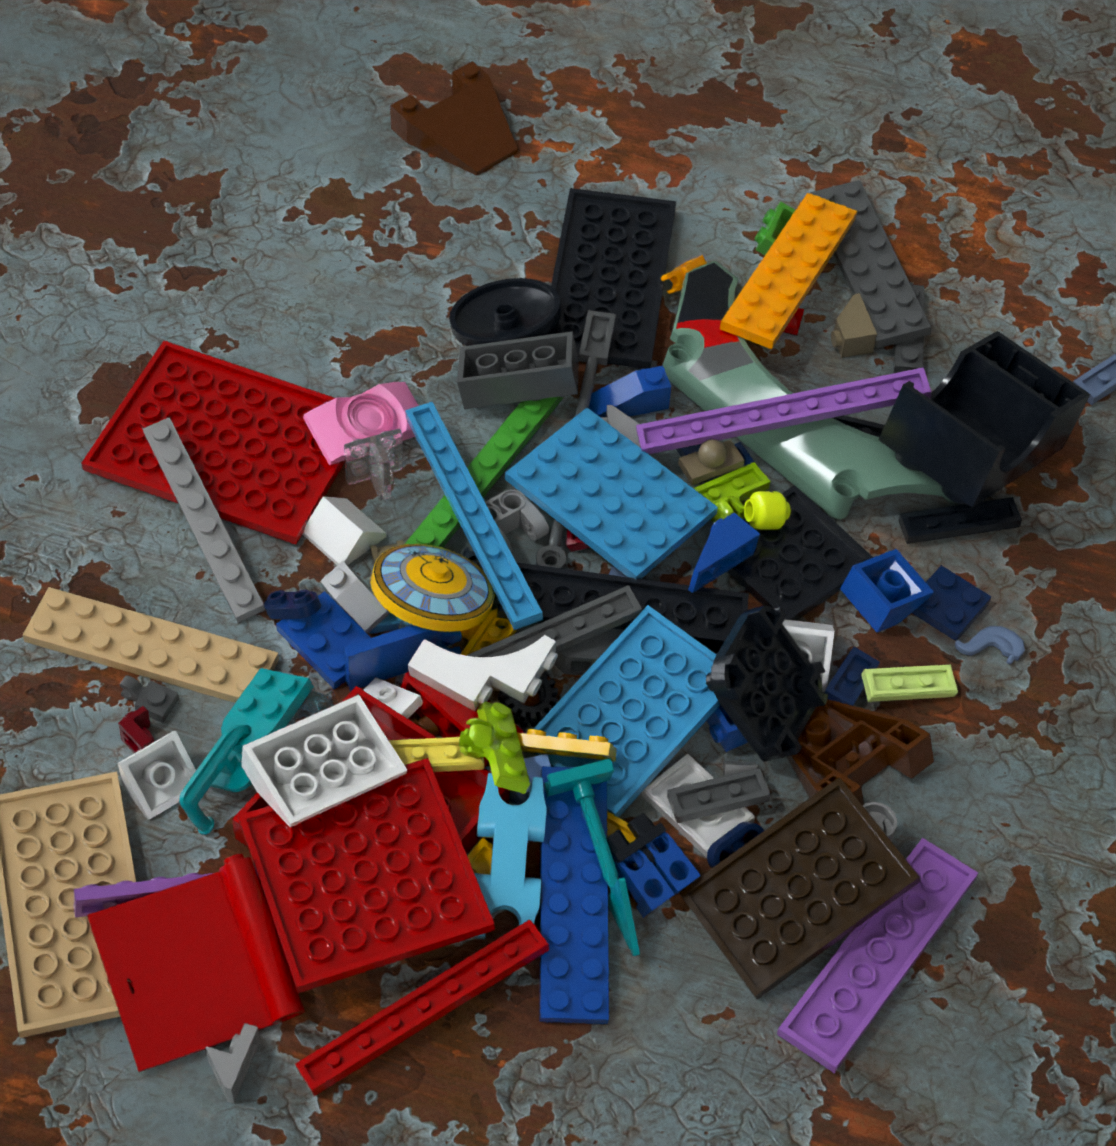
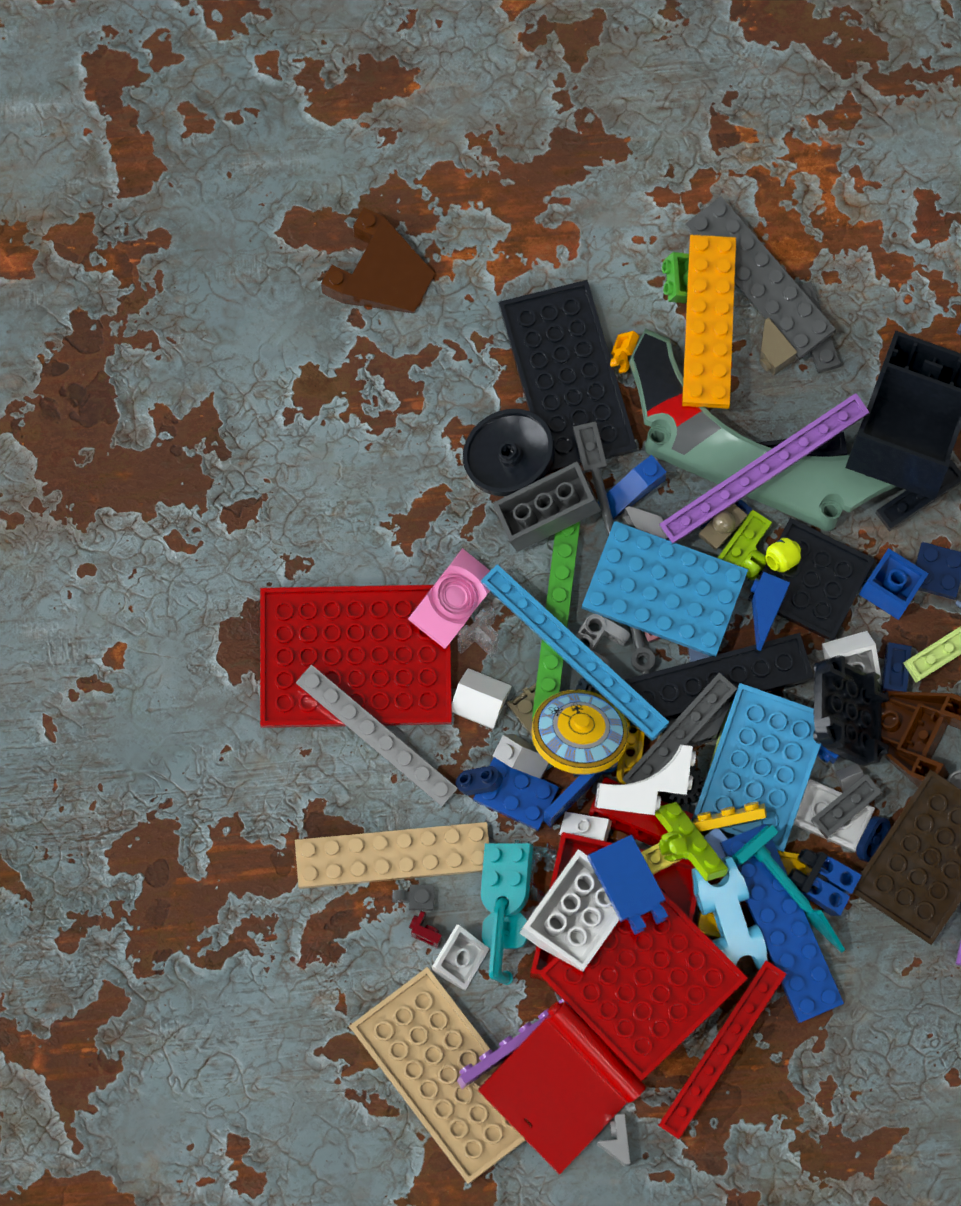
camera: 20 degrees left, 20 degrees up
none -> blue tile [587,835,668,935]

